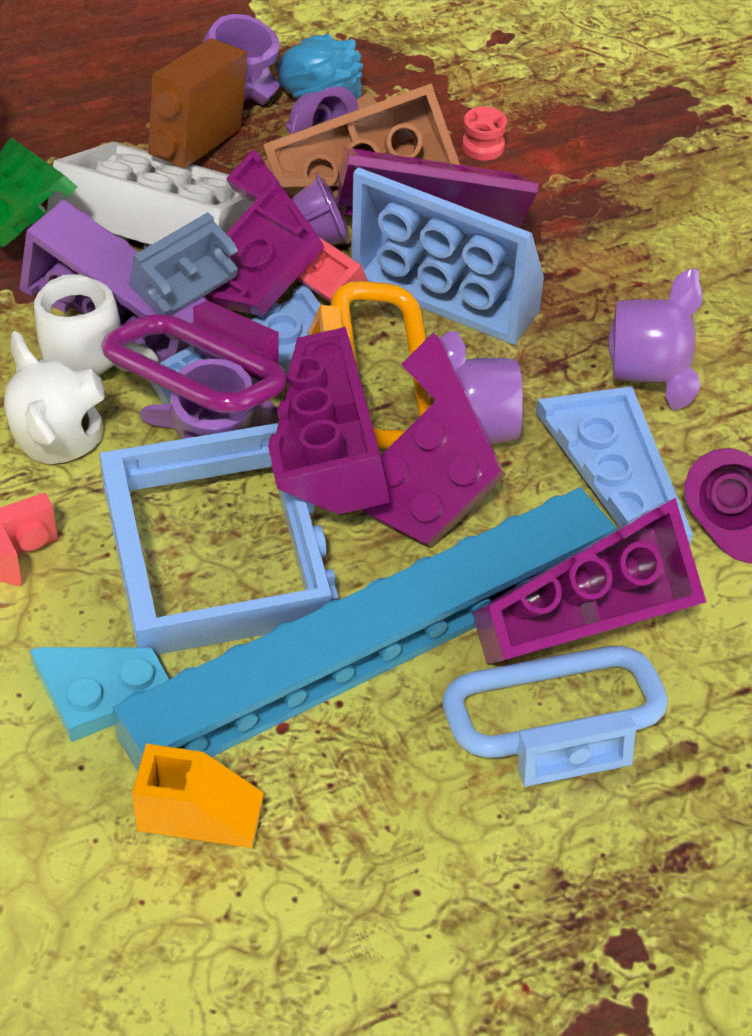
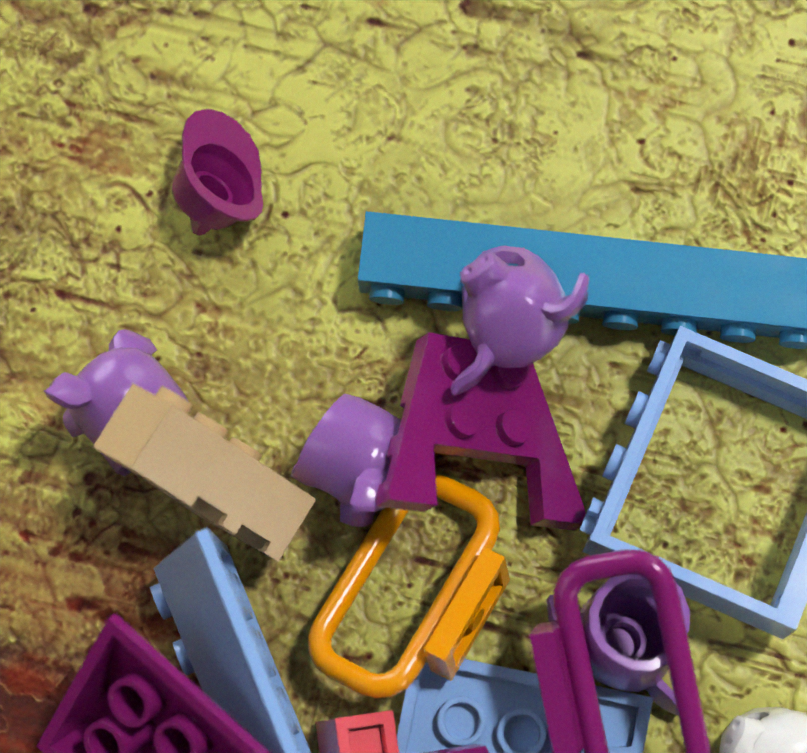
camera: 135 degrees left, 30 degrees up
magenta wedge [268,327,390,514] -> none
light blue bar [442,646,668,787] -> none
magenta wedge [472,498,707,664] -> none
light blue wing [536,386,693,545] -> none
none -> tan wedge [93,383,316,562]
none -> medium lavender piece [451,245,589,396]

